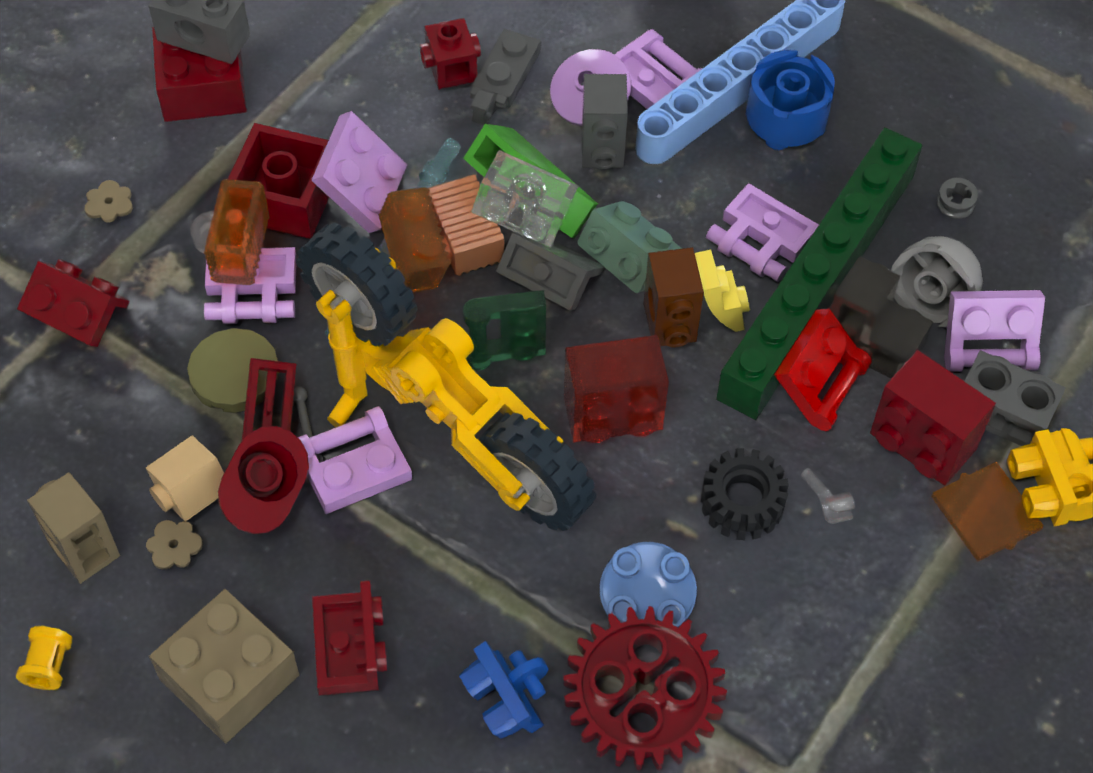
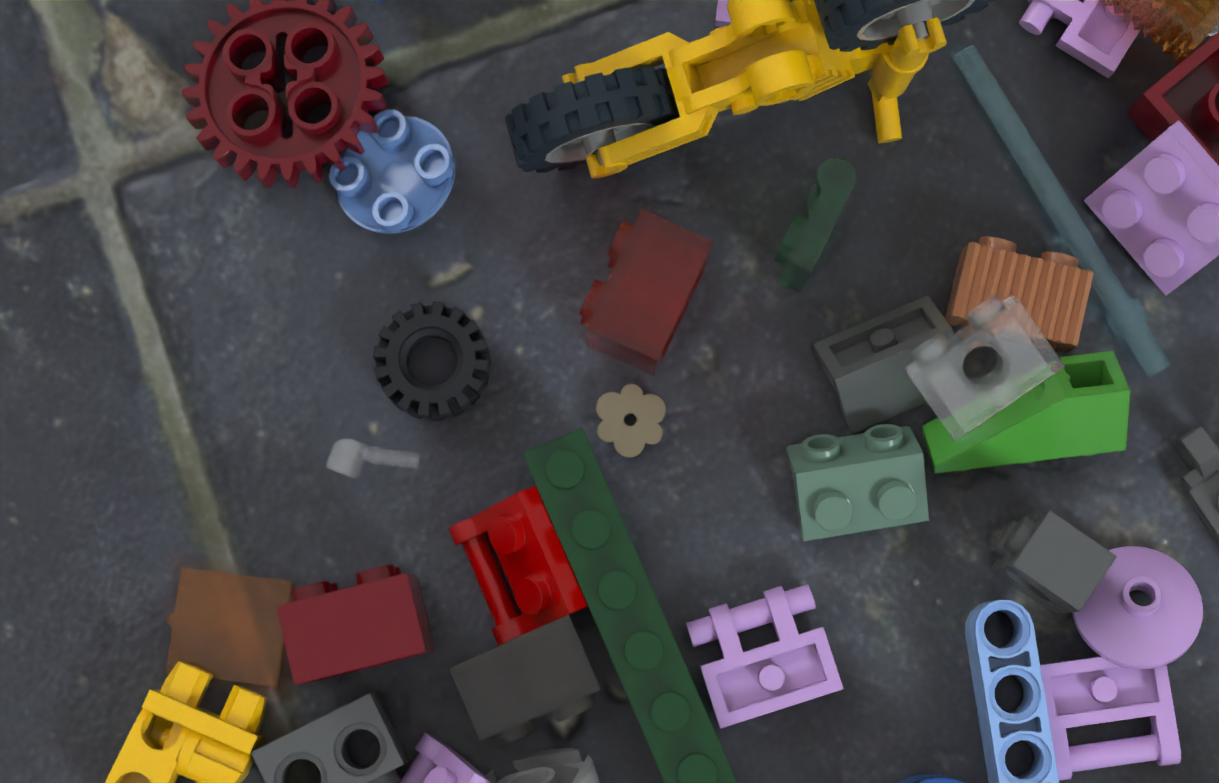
camera: 125 degrees right, 25 degrees up
clear orange brick [378,187,452,292] -> none
reddish brown brick [643,247,704,347] -> none
light yellow slope [695,249,750,332] -> none
none -> dark tan plant [596,384,666,458]

